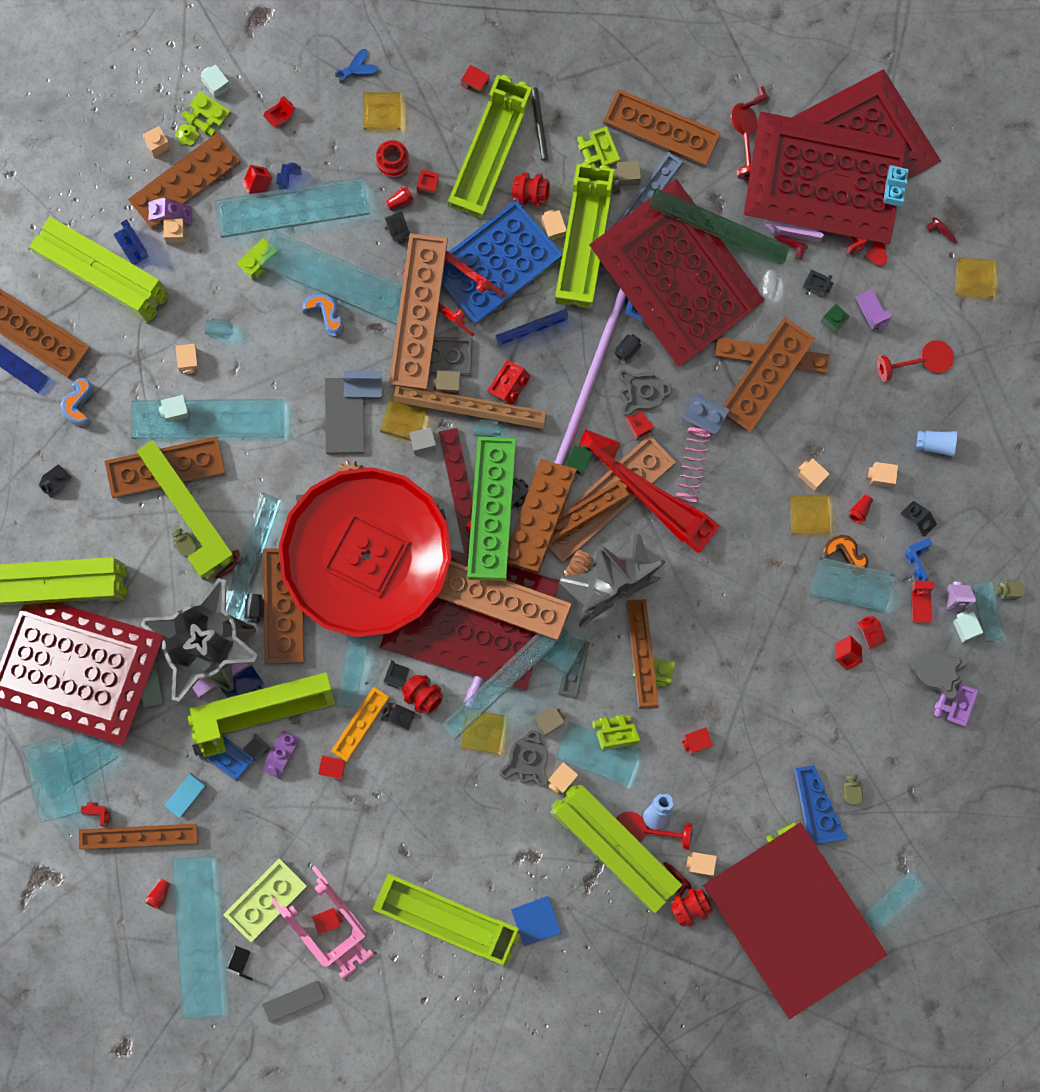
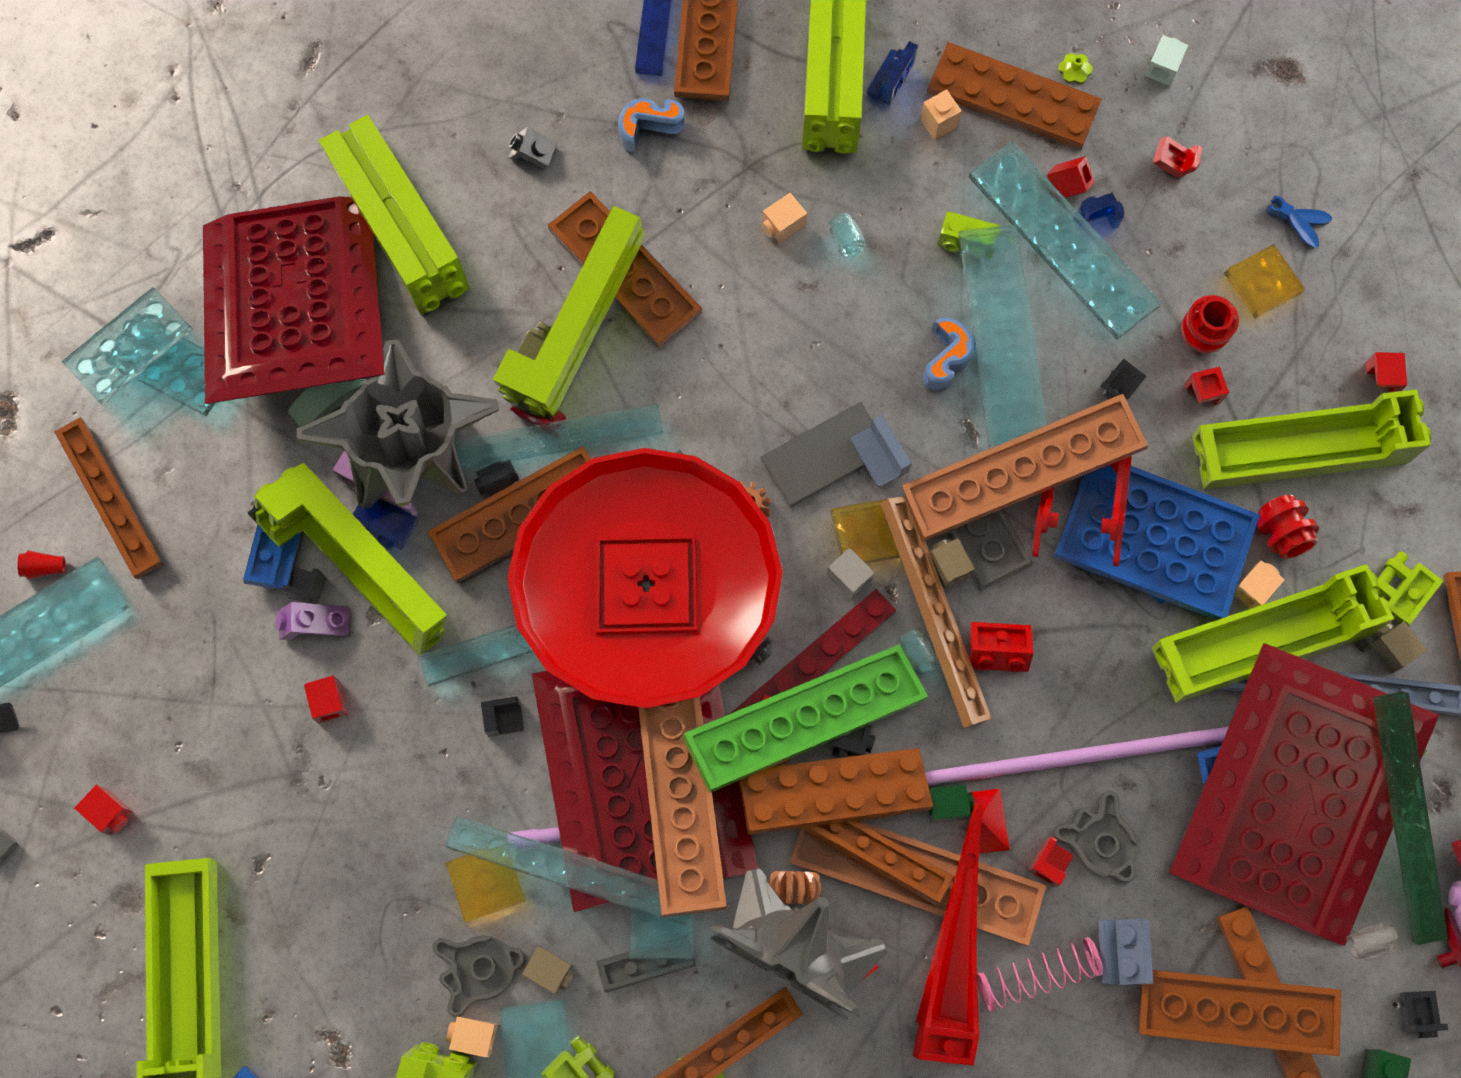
camera: 65 degrees right, 5 degrees down
red bracket [81,802,110,827] -> none
clear light blue plate [131,399,285,439] -> none
light nougat brick [143,126,170,157] -> none
medium lavender bracket [149,198,192,225] -> none
light aqua brick [159,395,189,423] -> none
medium azure slope [164,773,205,818] -> none
lime plate [182,91,231,136] -> none
yellowish green plate [223,859,307,943] -> none
bright pink piece [271,866,374,980] -> none
light orange tile [331,687,390,762] -> none
black bracket [381,702,415,730] -> none
red cone [385,186,414,211] -> none
red piece [402,675,443,714] -> none
clear blue tile [495,309,568,346] -> none
pearl dark grey bar [532,87,548,160] -> none
black brick [614,334,642,363] -> none

